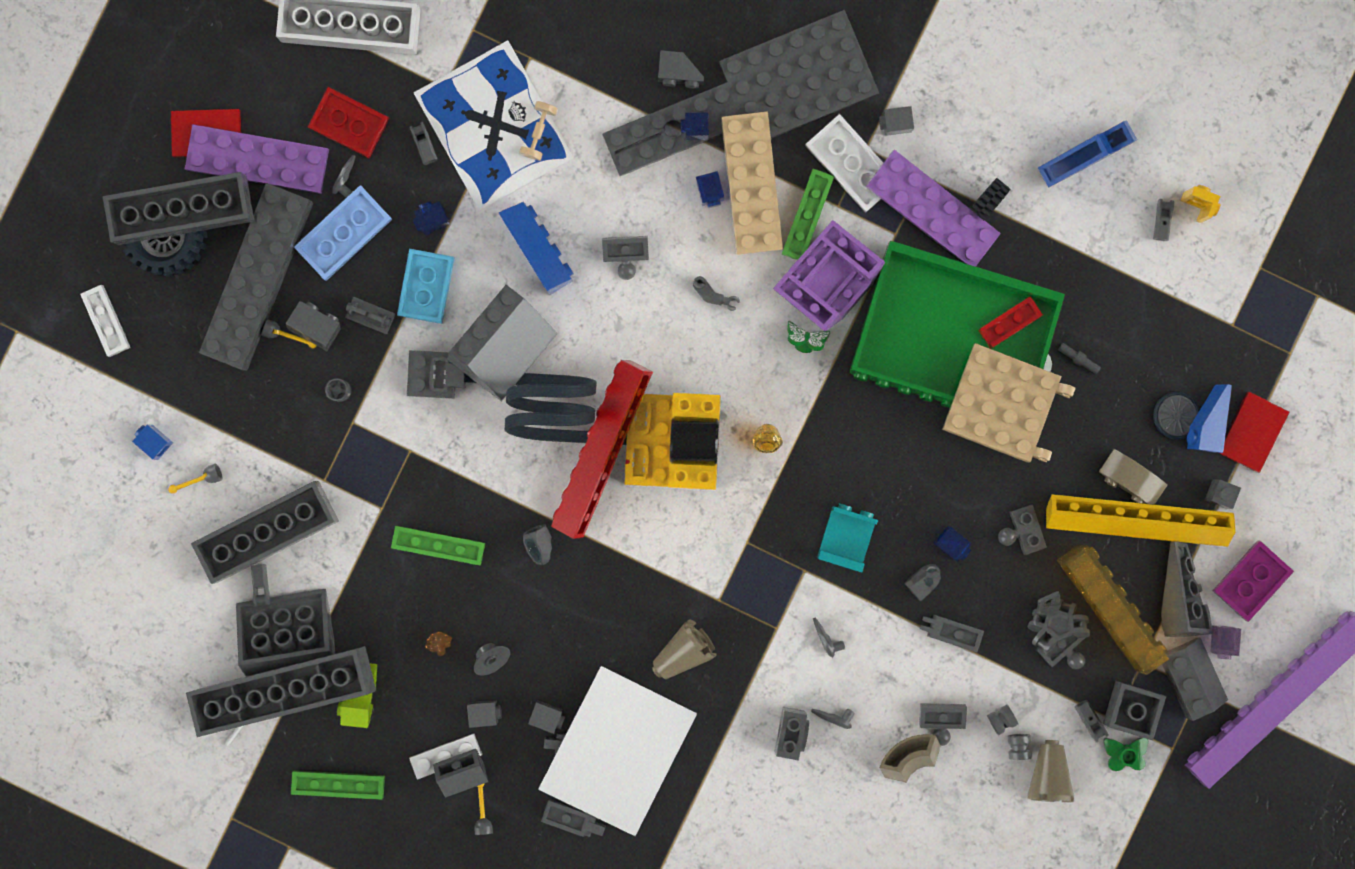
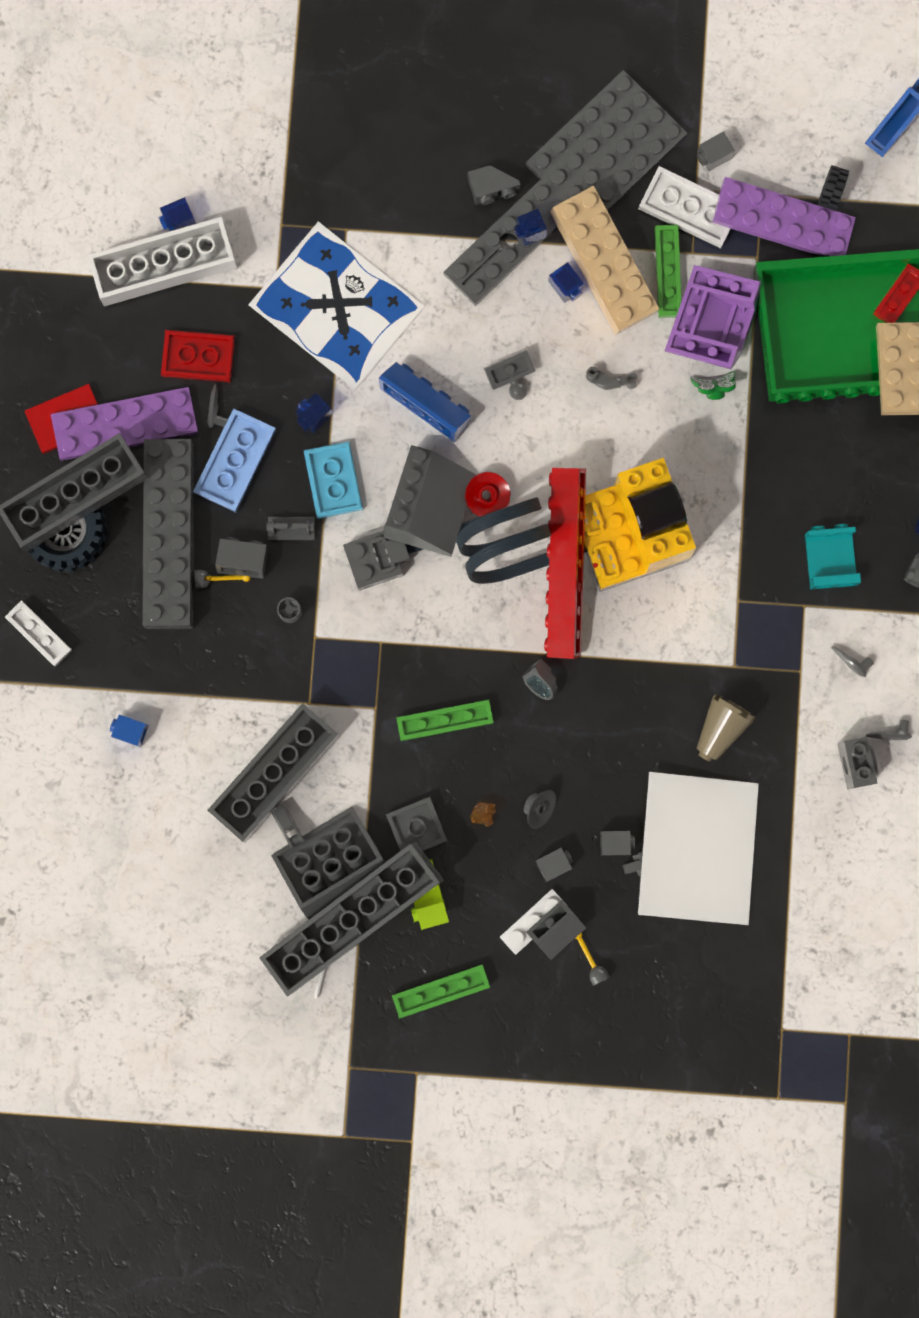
camera: 25 degrees left, 5 degrees down
hinge [168,463,223,494] -> none
dark grey bar [410,122,438,165] -> none
tan wheel [519,101,558,161] -> none
dark grey hinge [541,799,606,837] -> none
clear yellow cone [752,424,783,453] -> none
none -> dark grey plate [386,797,447,851]
none -> red dish [465,472,511,517]

